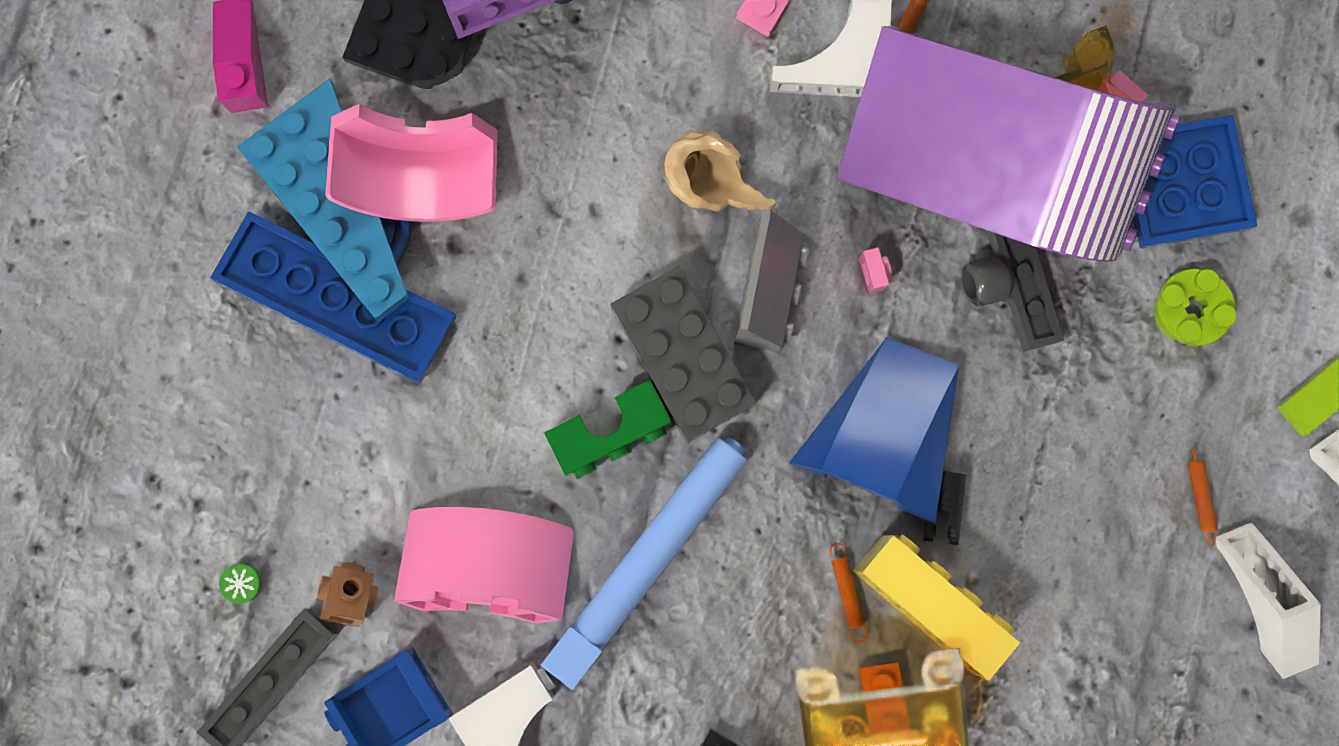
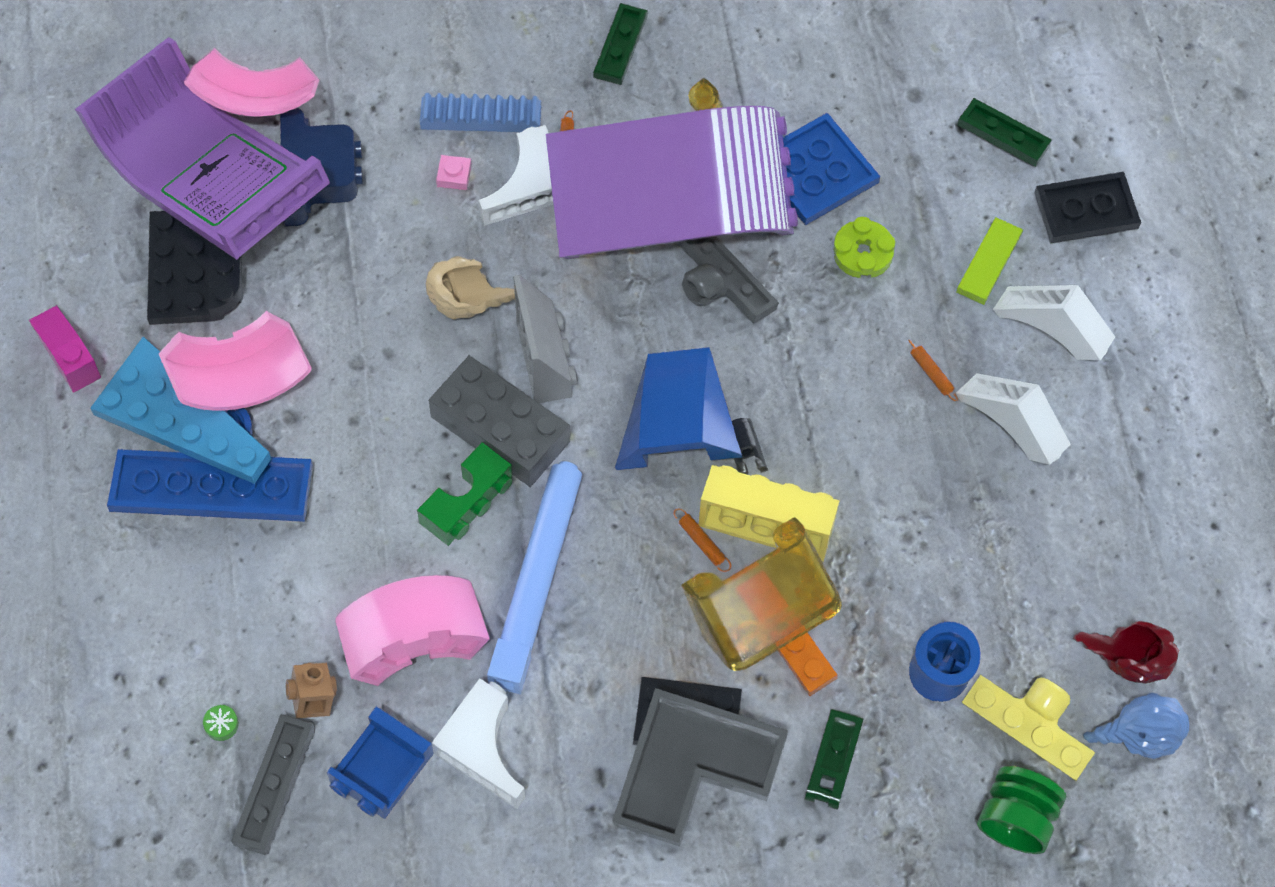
camera: 20 degrees left, 20 degrees down
bright pink plate [858,247,892,294] -> none

